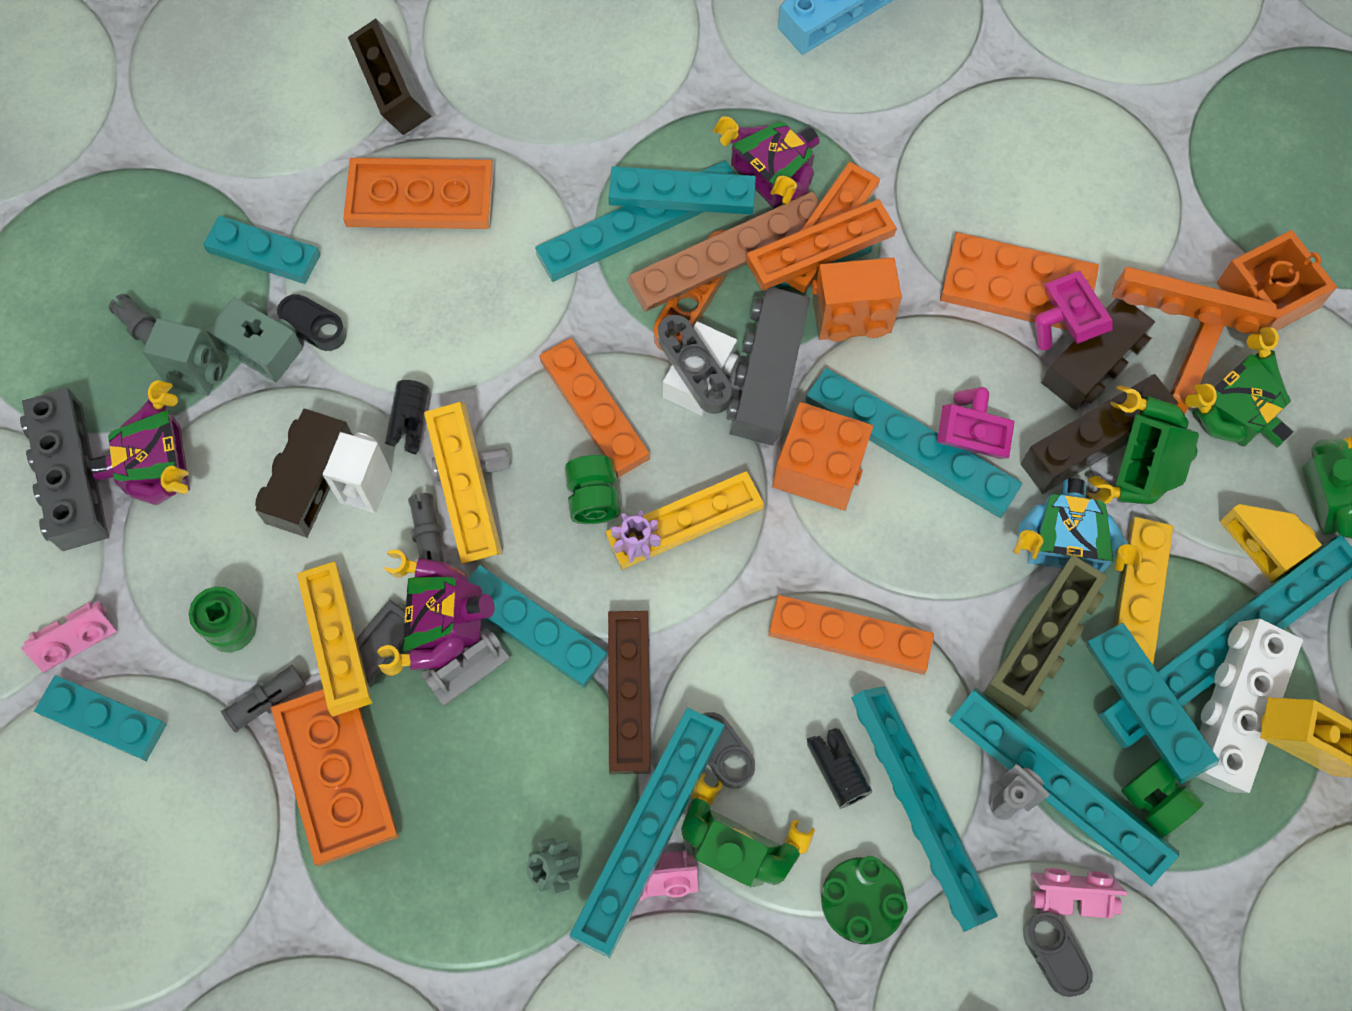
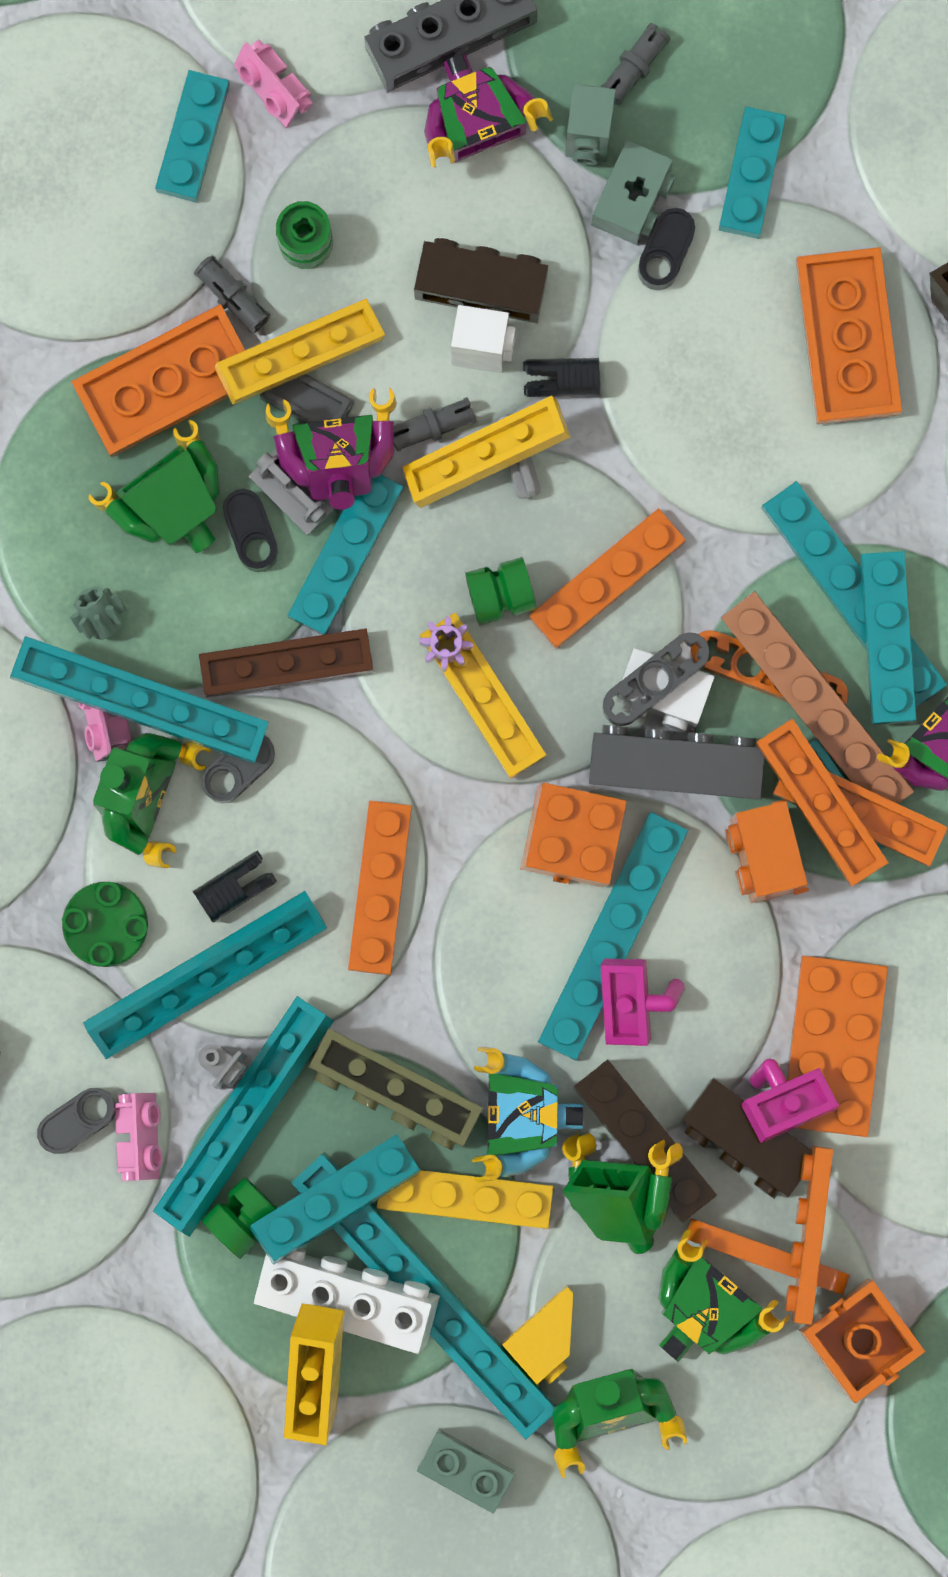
camera: 85 degrees right, 15 degrees up
none -> green torso [88,420,219,553]
none -> black piece [223,489,279,572]

